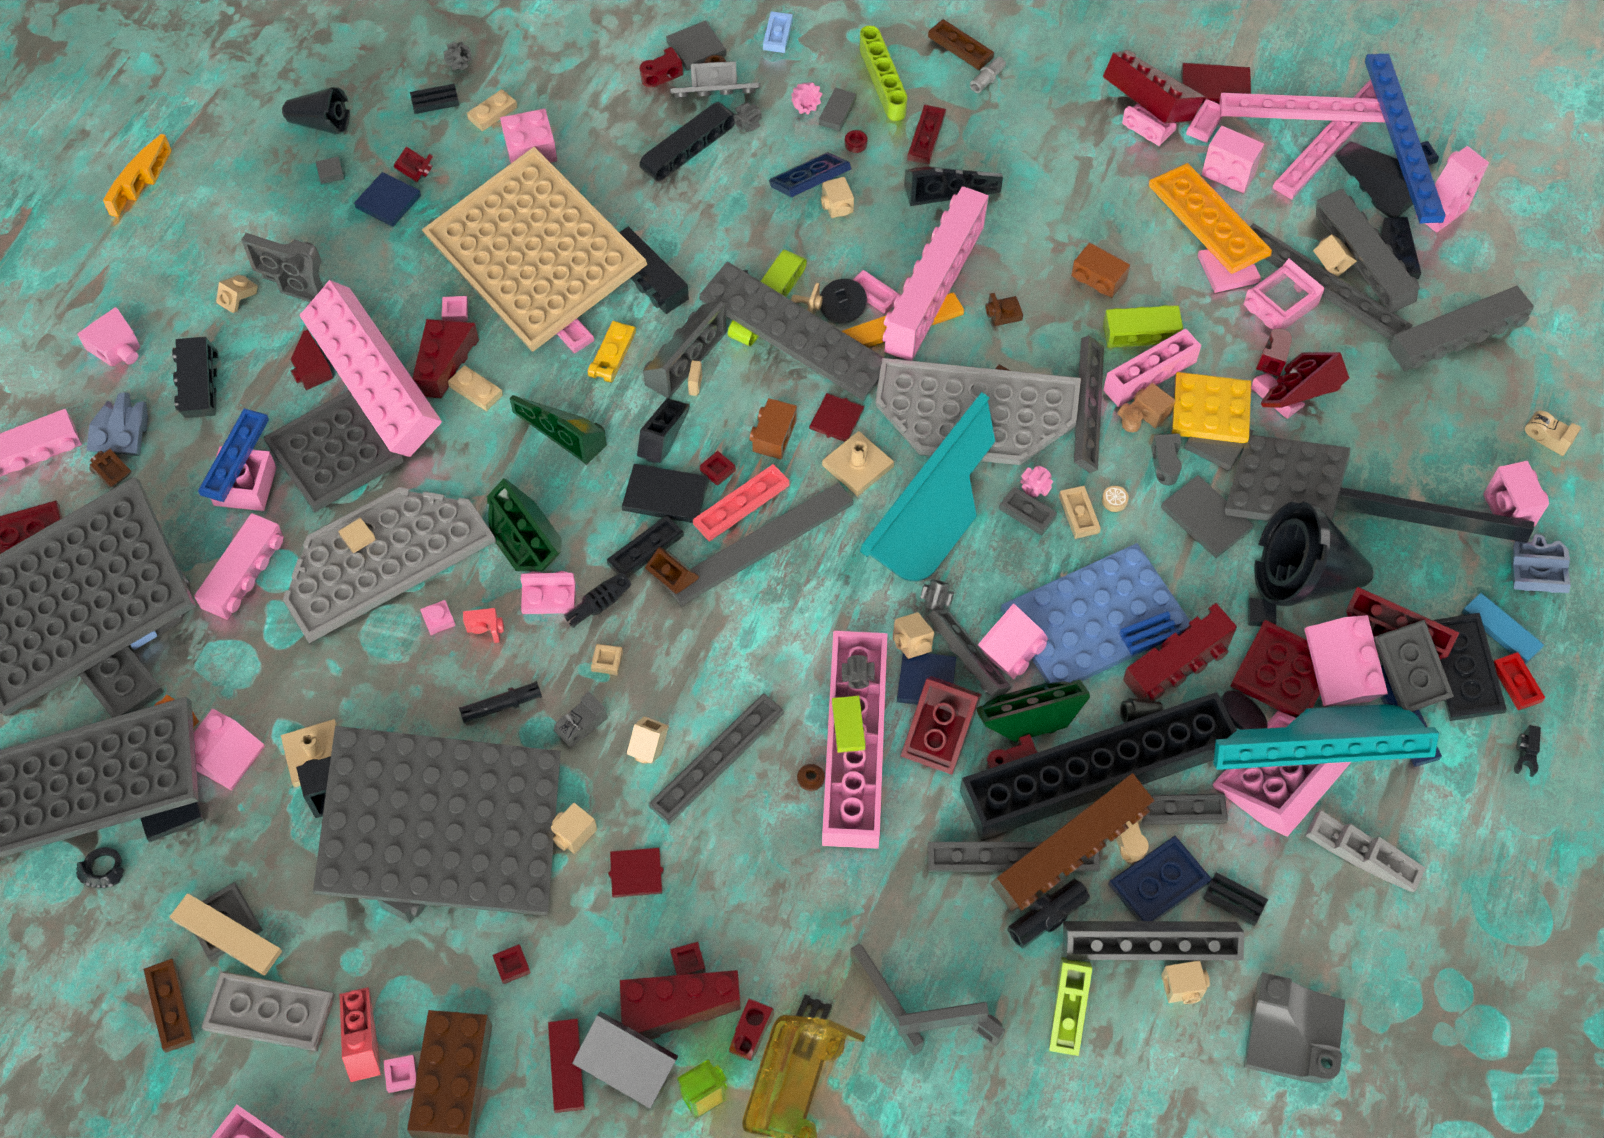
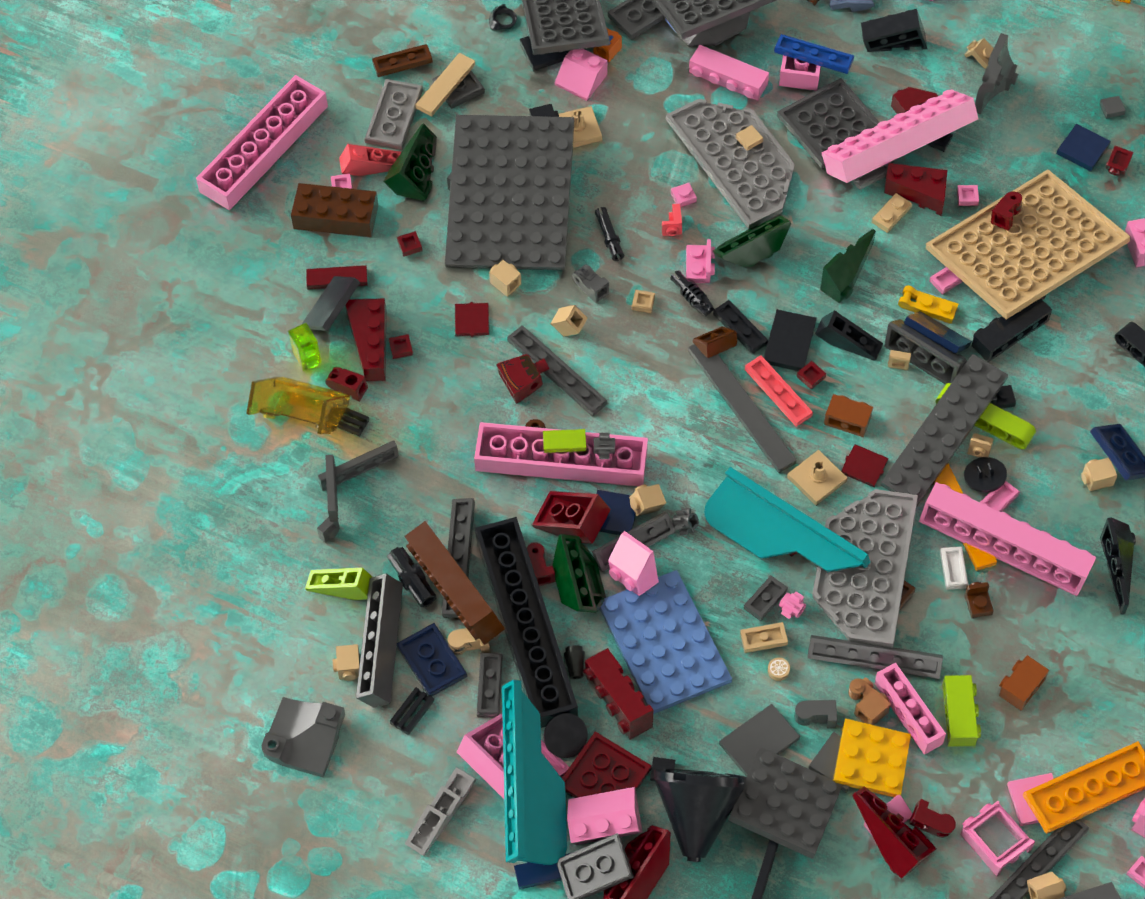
camera: 95 degrees right, 0 degrees up
blue tile [1119,611,1181,656] -> none
none -> dark green wedge [383,123,437,201]
none -> dark red torso [496,354,549,404]
none -> dark blue tile [903,311,972,354]
none -> white tile [940,547,969,590]
none -> dark red leg [991,191,1022,231]

